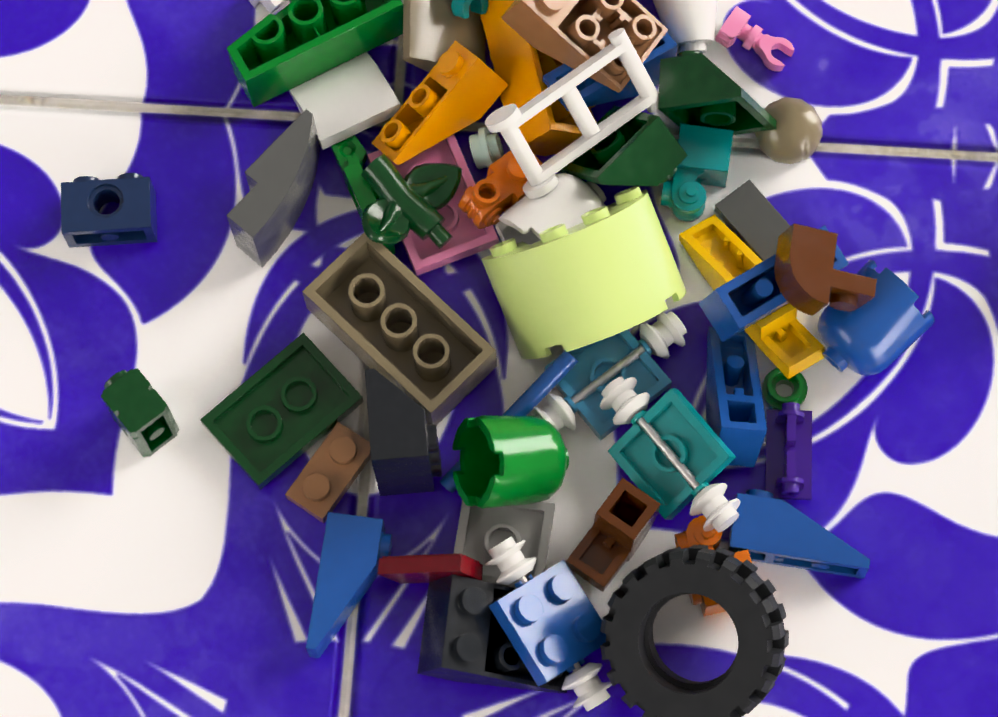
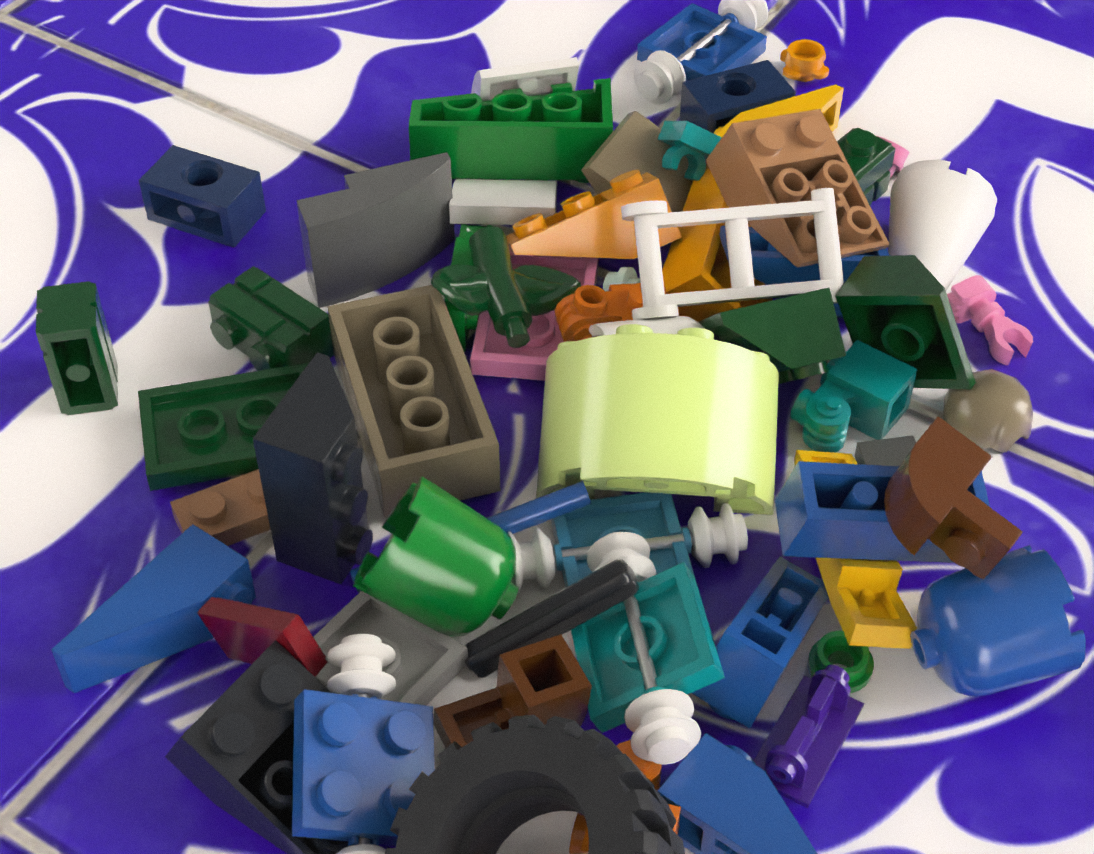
camera: 25 degrees right, 25 degrees down
none -> dark green brick [208,266,334,371]
none -> black axle [465,559,639,678]

